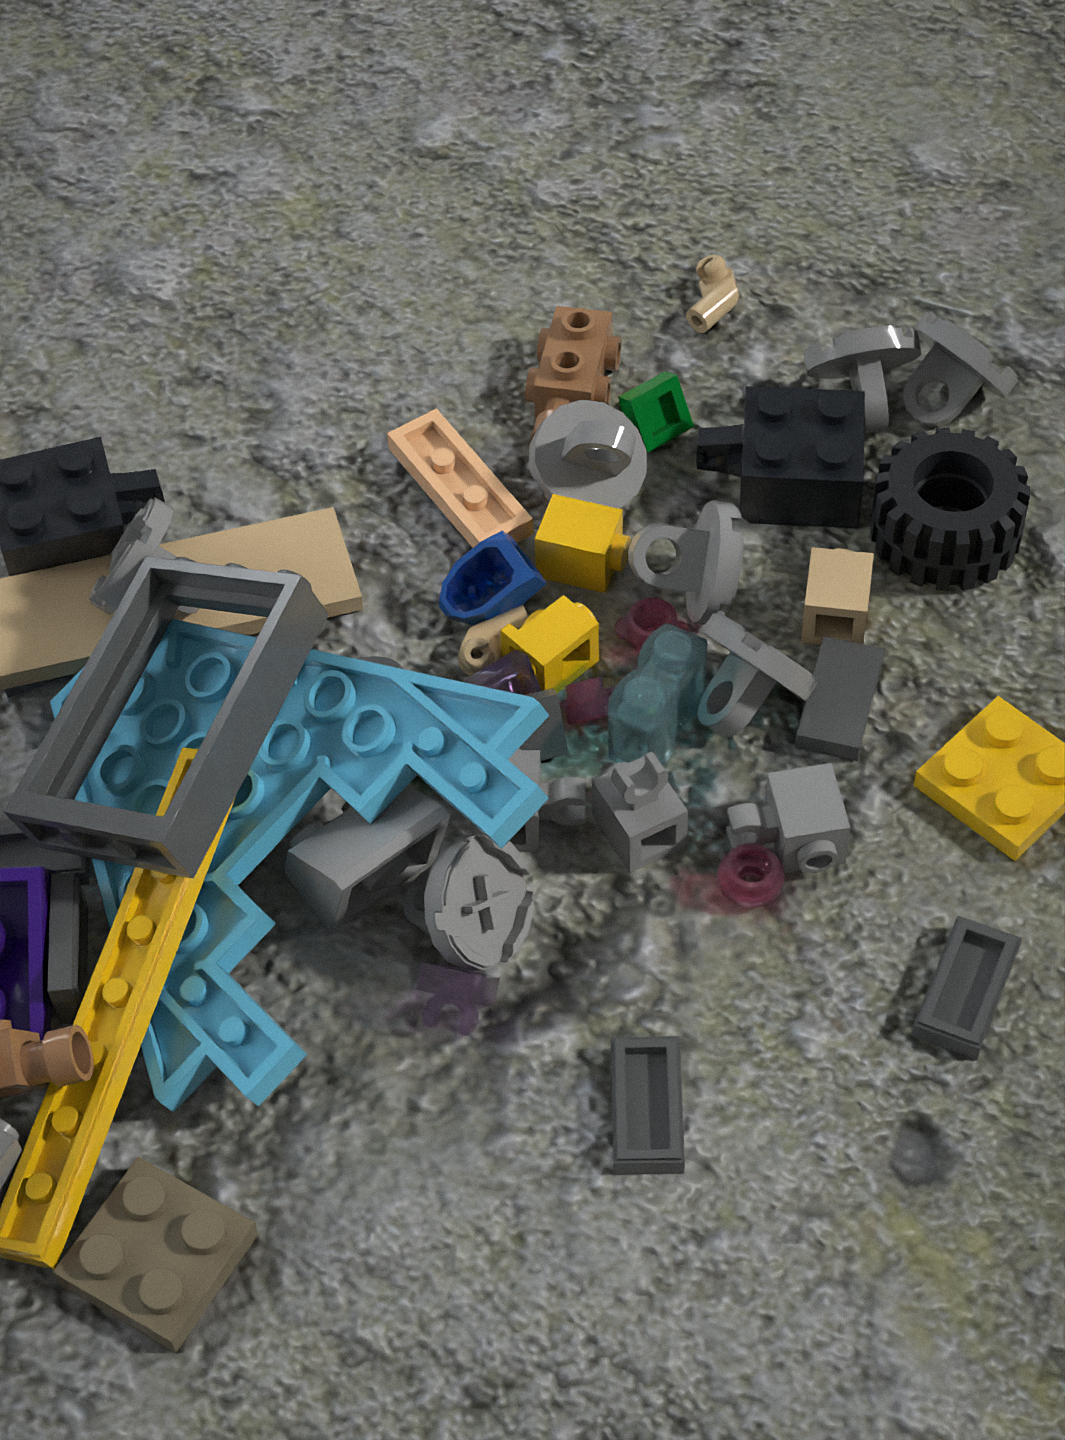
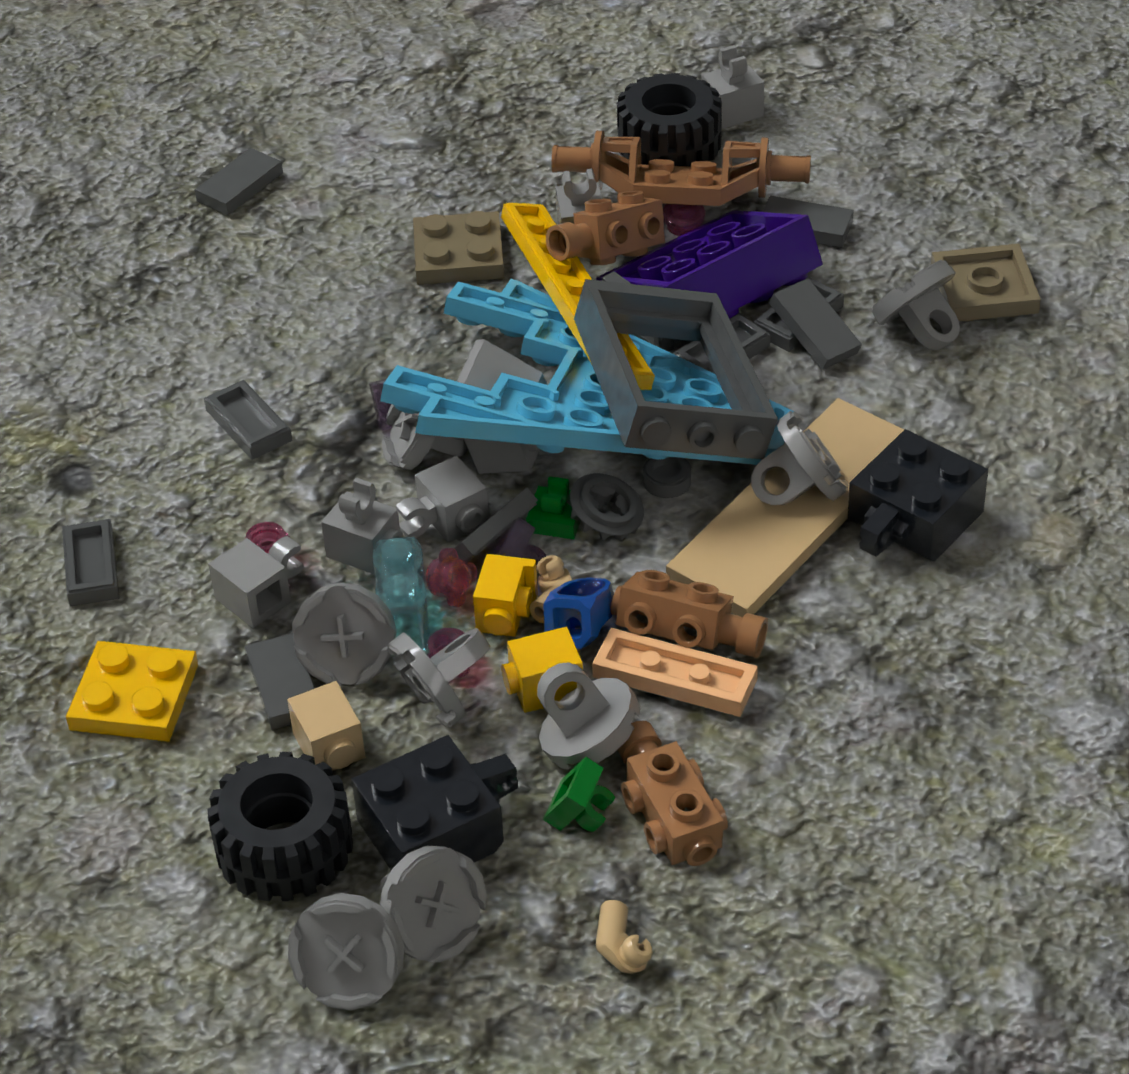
camera: 145 degrees right, 10 degrees down
none -> medium nougat brick [611,570,768,658]

